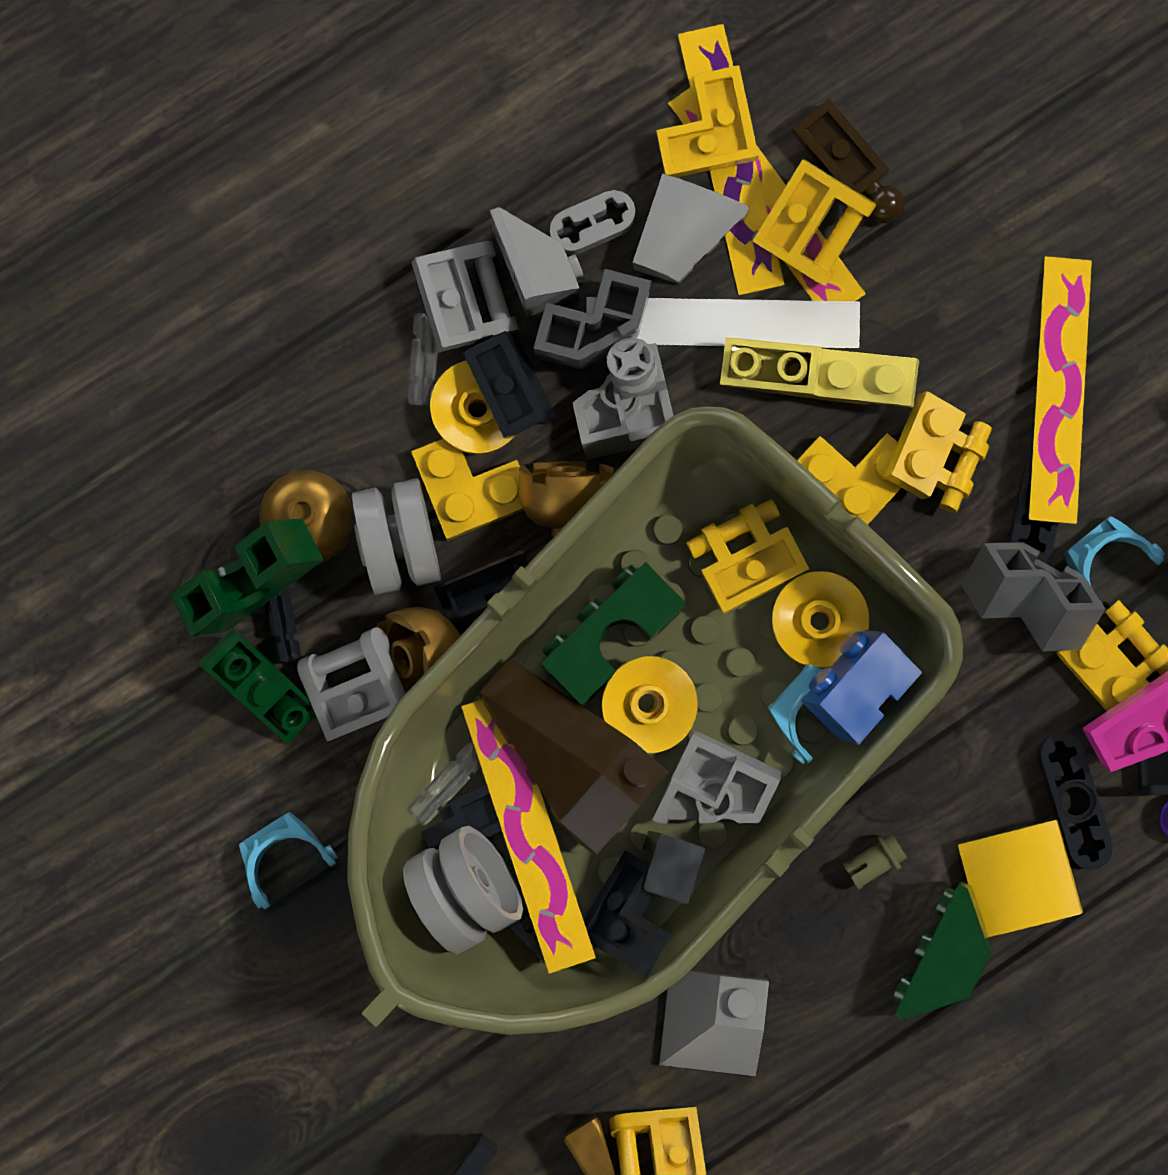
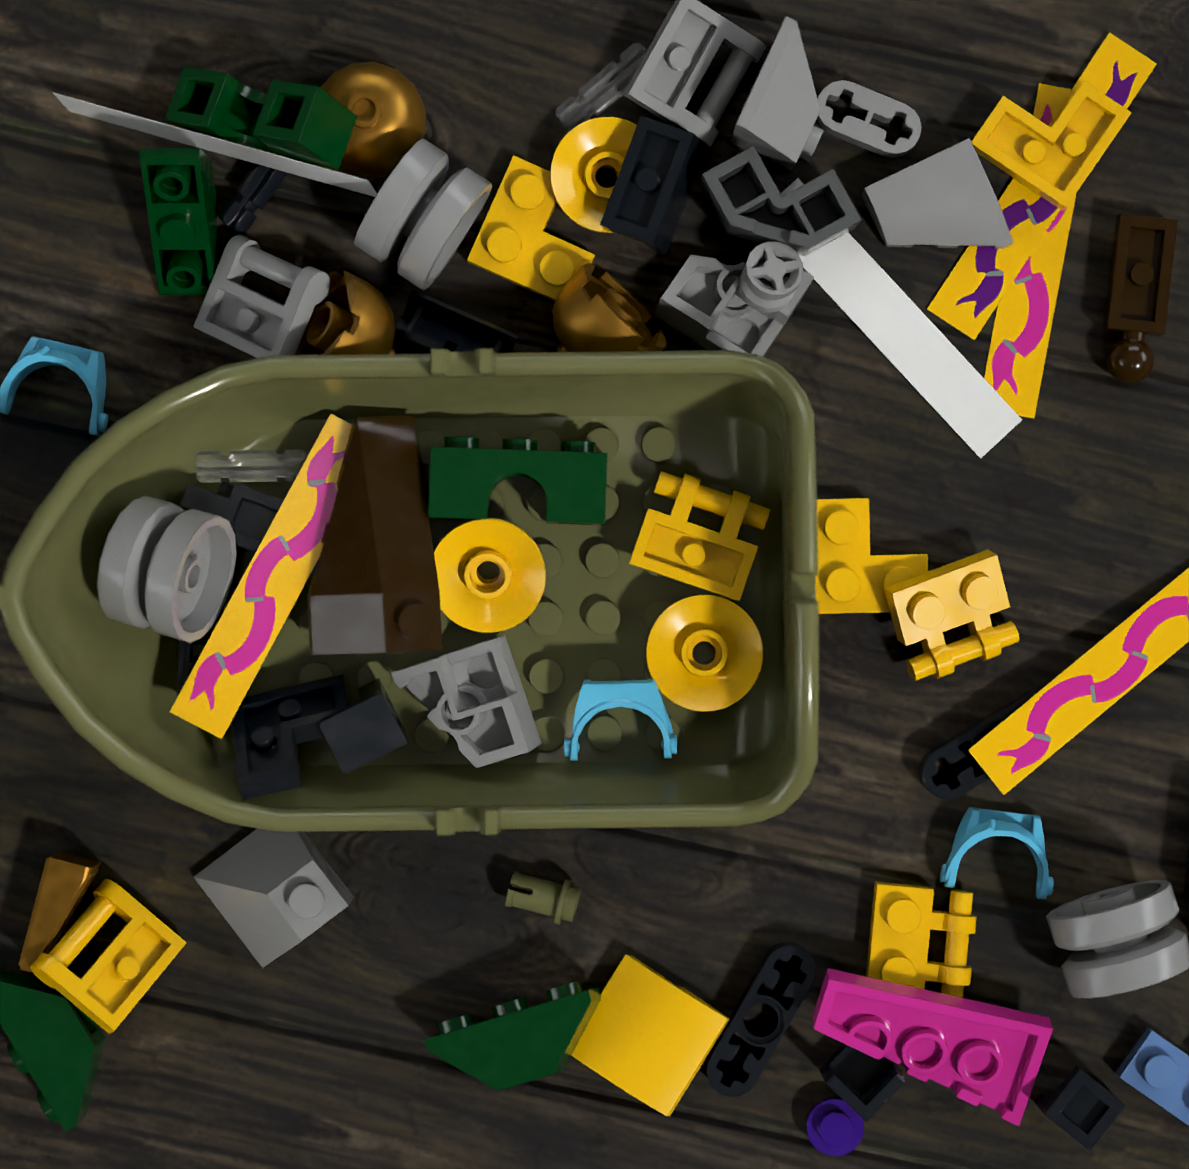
camera: 45 degrees right, 5 degrees up
light yellow slope [720,337,919,408] -> none
yellow plate [753,160,876,286] -> none
brick [801,630,922,744] -> none
dark grey brick [961,542,1105,651] -> none
none -> white sticker [53,93,377,197]

